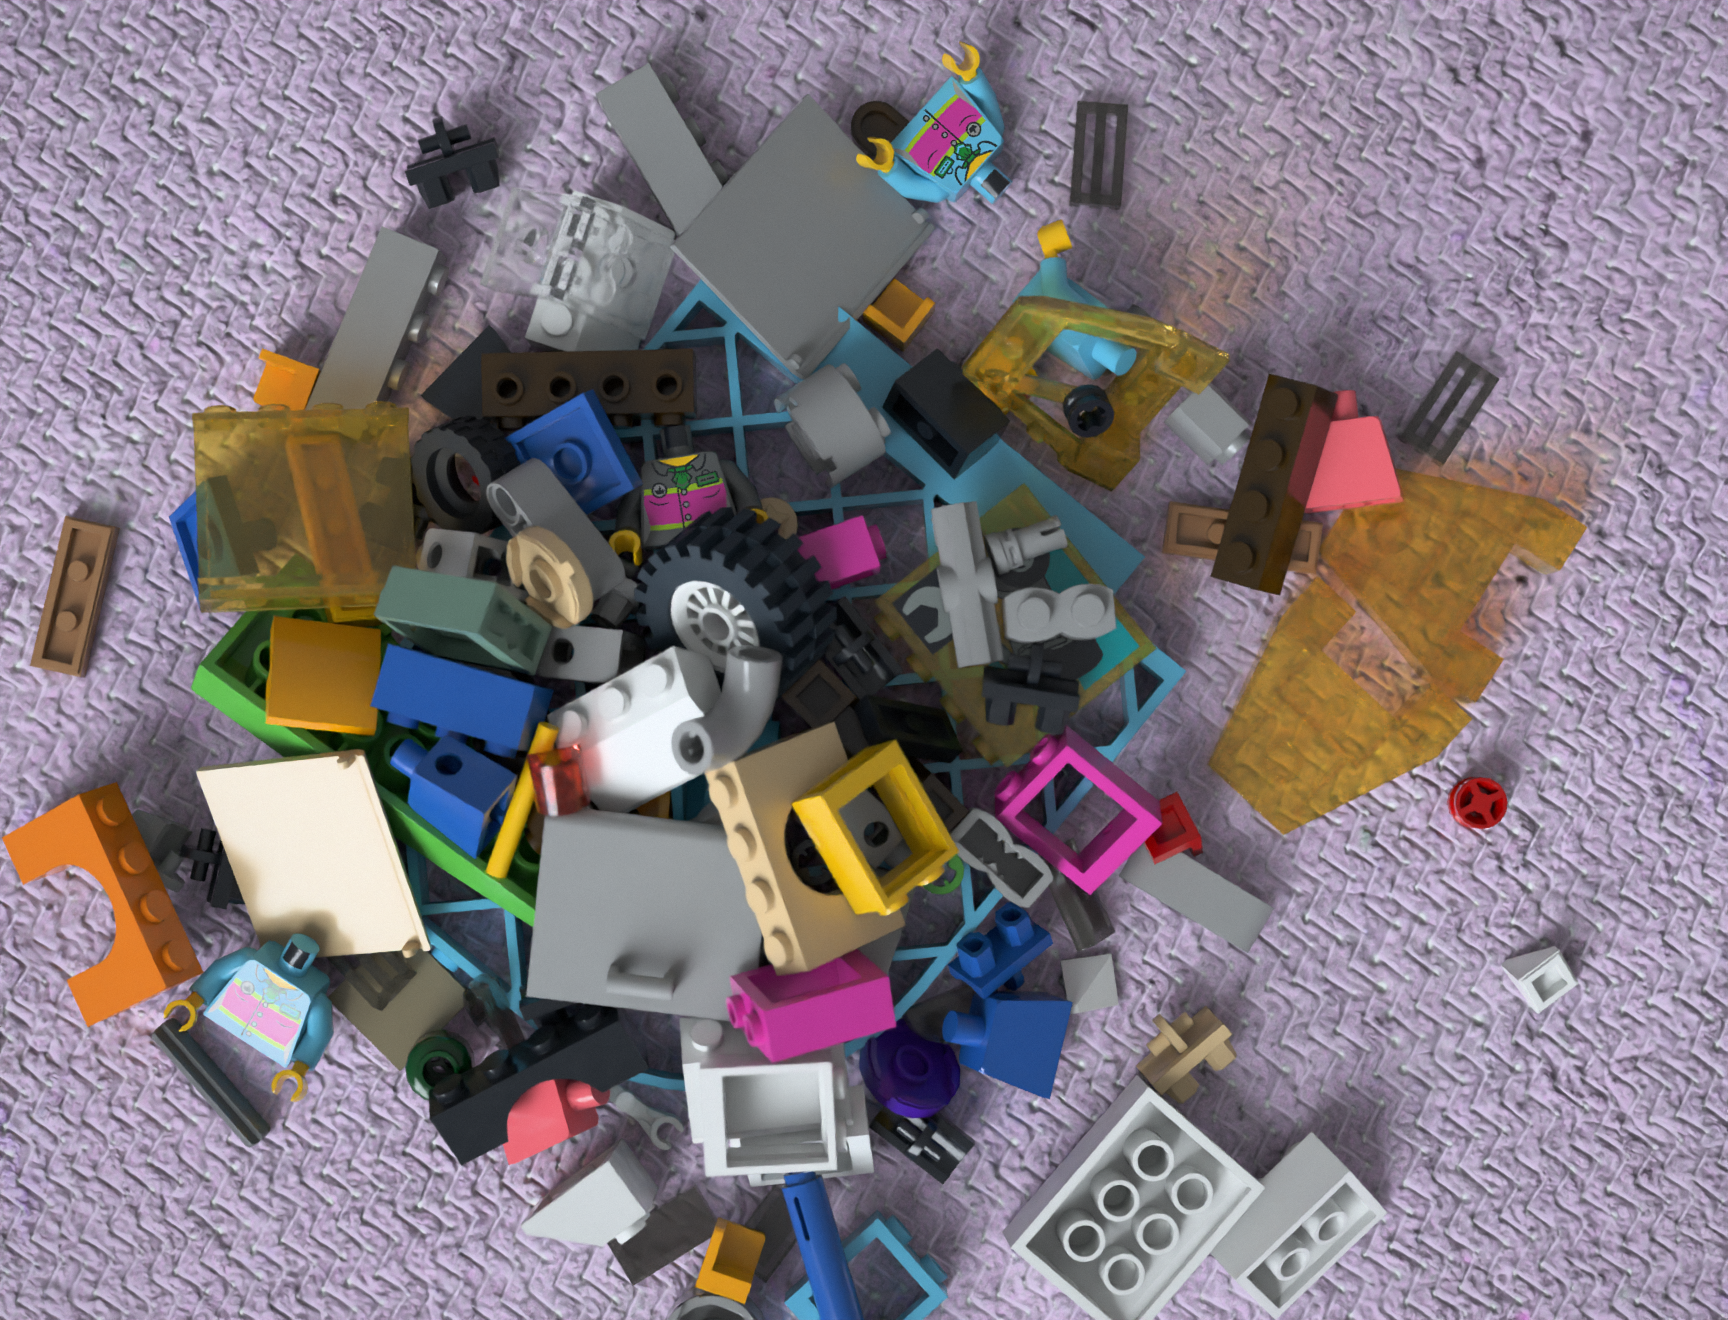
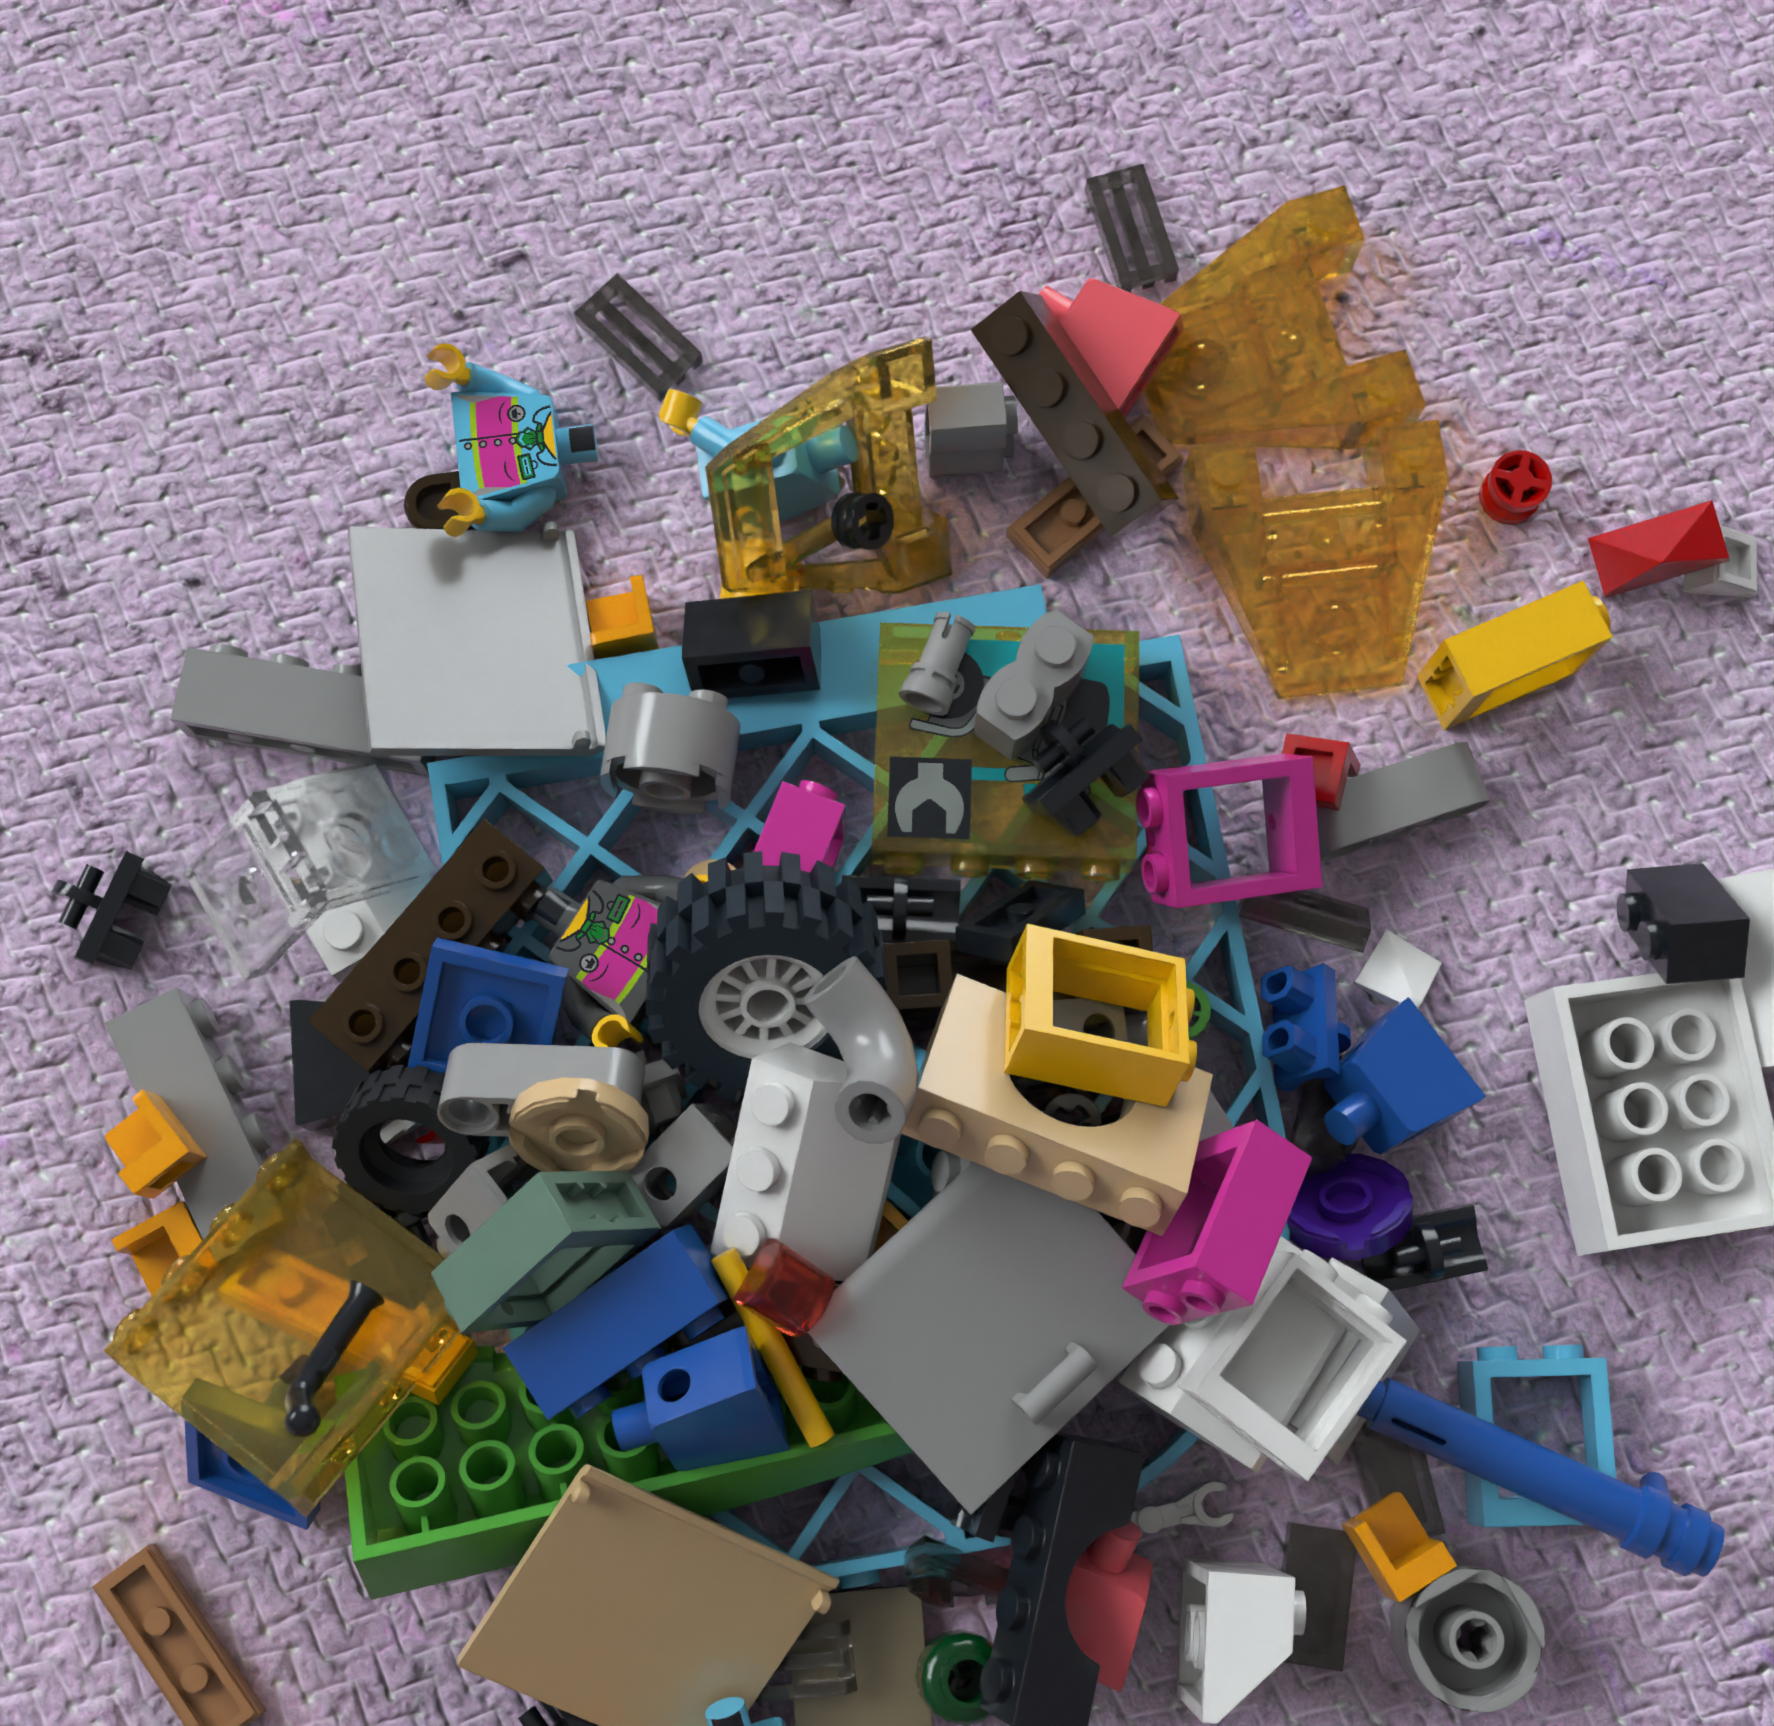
camera: 50 degrees left, 10 degrees down
light orange slope [266,616,381,736] -> none
light grey piece [931,501,1004,668] -> none
light grey brick [948,807,1054,908] -> none
tan hips [1136,1006,1237,1104] -> none
none -> light orange panel [105,1089,207,1199]
none -> black piece [278,1280,385,1438]
none -> yellow window [1417,580,1613,731]
none -> red slope [1588,500,1730,598]
none -> black brick [1617,863,1750,984]

